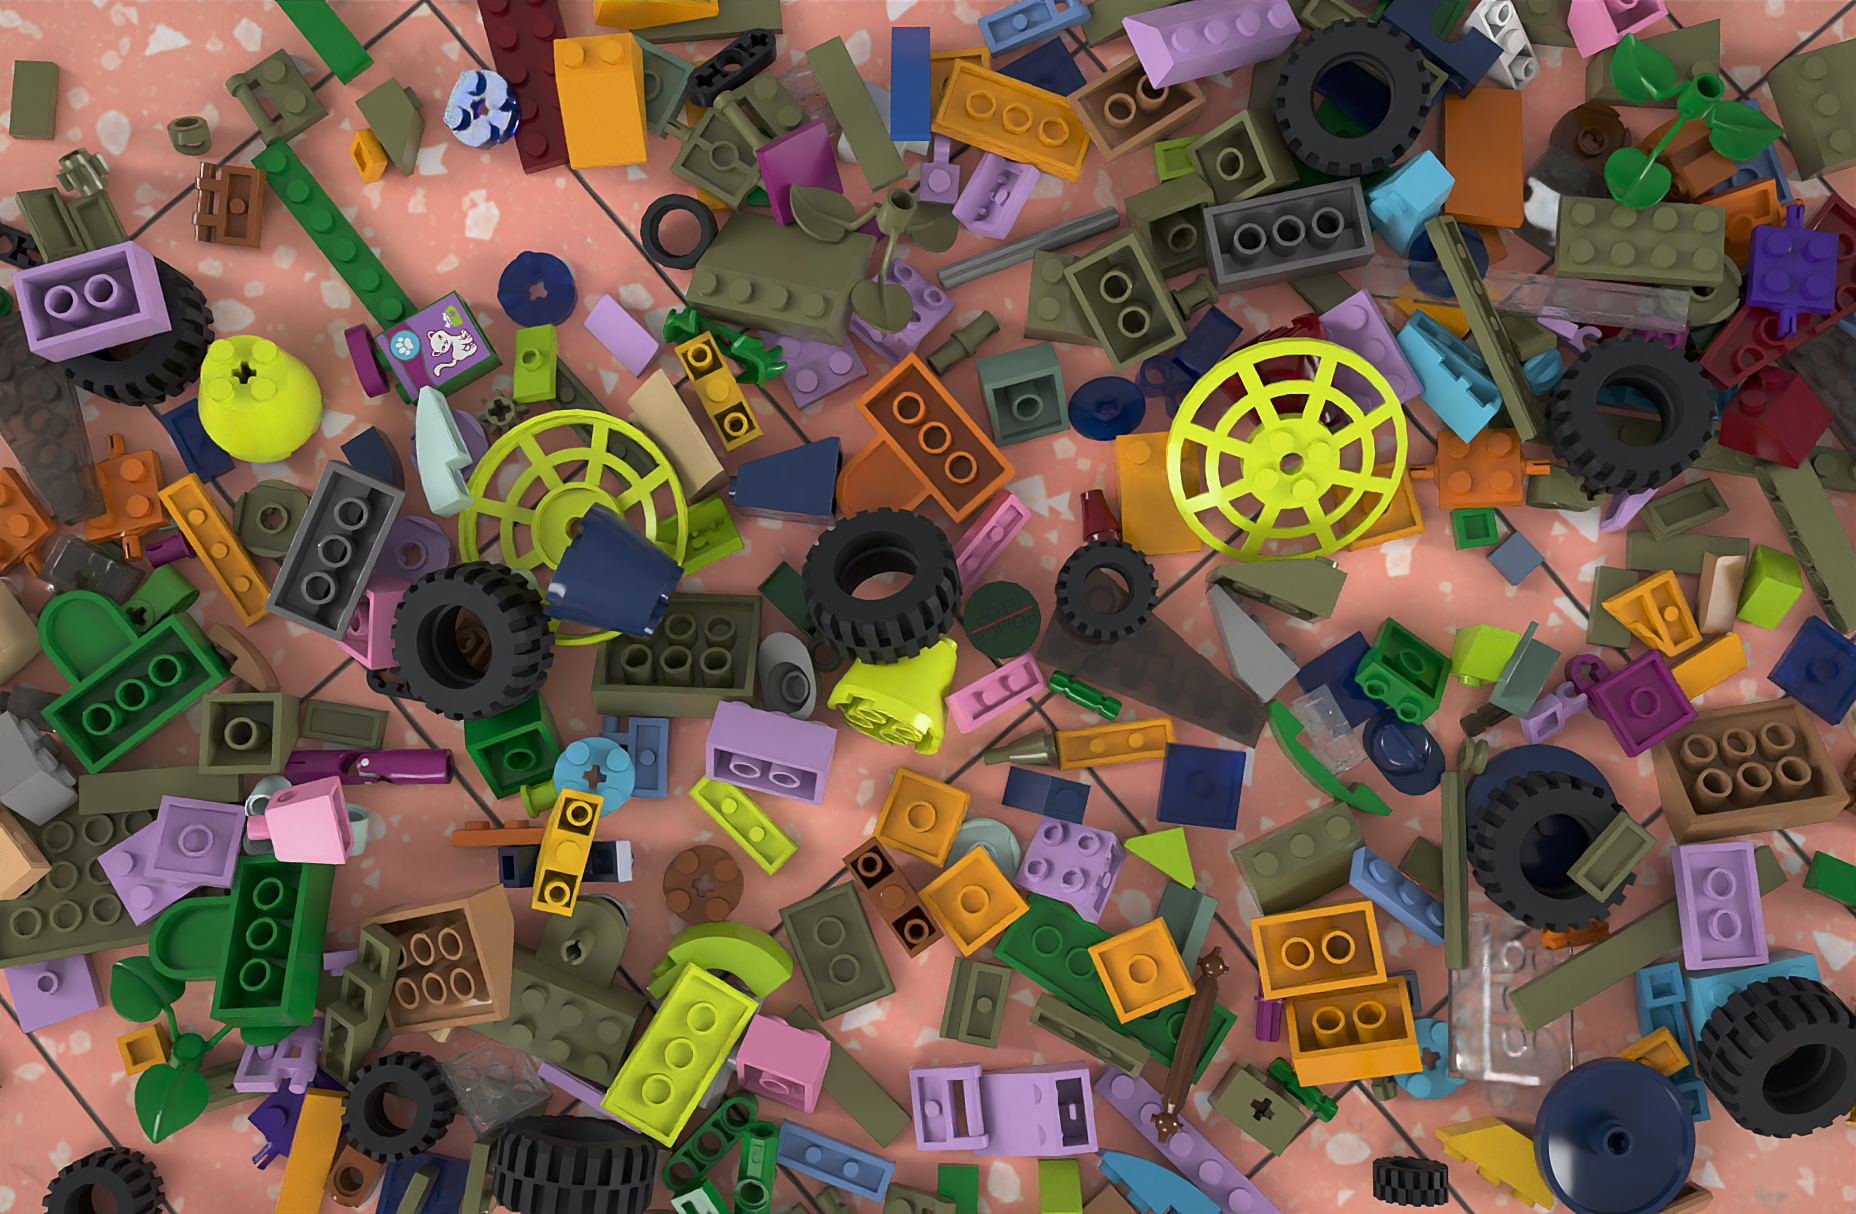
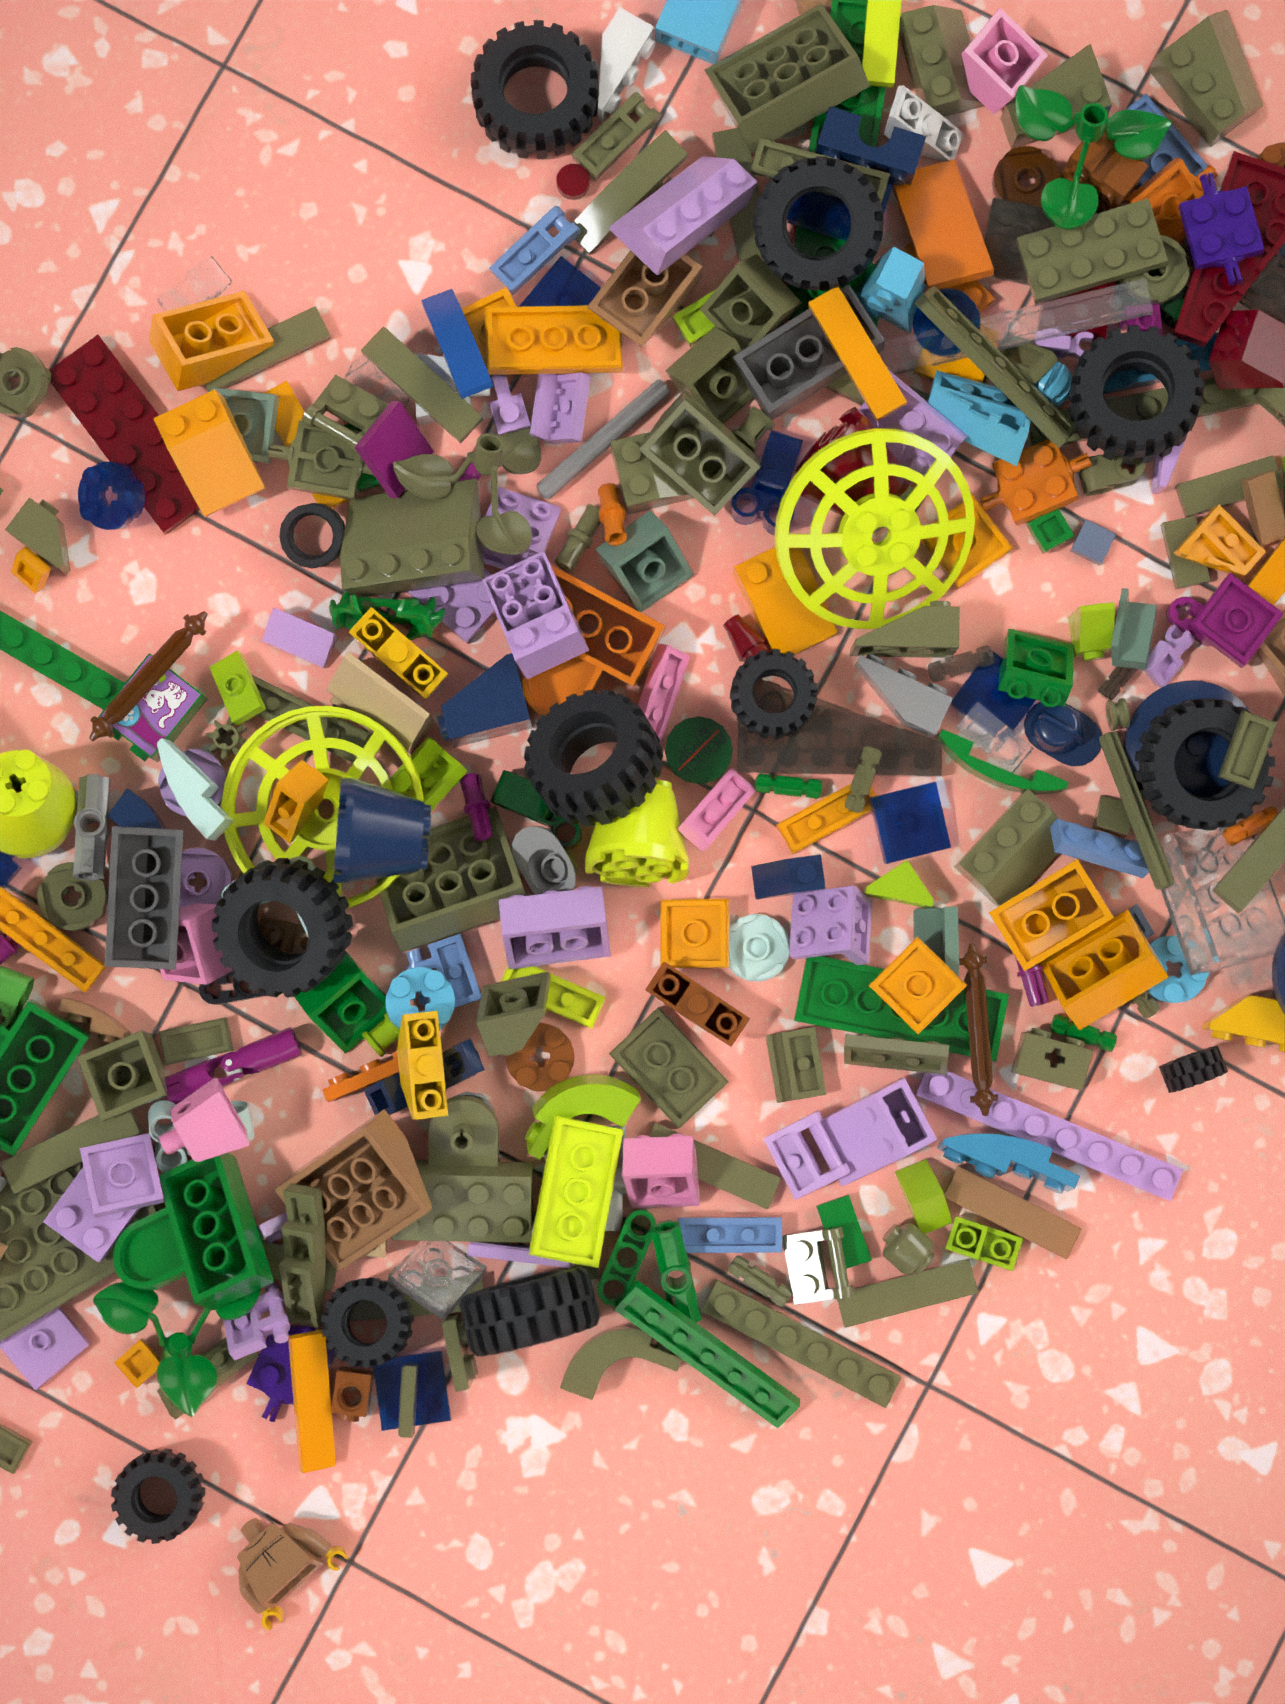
camera: 25 degrees left, 0 degrees up
magenta beam [344,323,391,398] -> none
clear blue plate [497,251,578,329] -> none
black beam [687,28,777,108] -> none
light orange plate [917,843,1030,957] -> none
olive cone [983,727,1058,766] -> none
clear blue dish [1068,376,1146,441] -> none
olive tile [1638,477,1730,542] -> none
none -> light grey piece [73,774,110,881]
none -> reddish brown wheel [89,611,208,741]
none -> light orange slope [263,760,329,843]
none -> magenta axle [459,773,493,841]
none -> olive slope [476,971,551,1057]
none -> lavender slope [482,551,589,679]
none -> orange pin [598,483,627,546]
none -> light orange tile [808,287,907,421]
none -> olive axle [844,746,882,813]
none -> clear smoke axle [927,645,994,682]

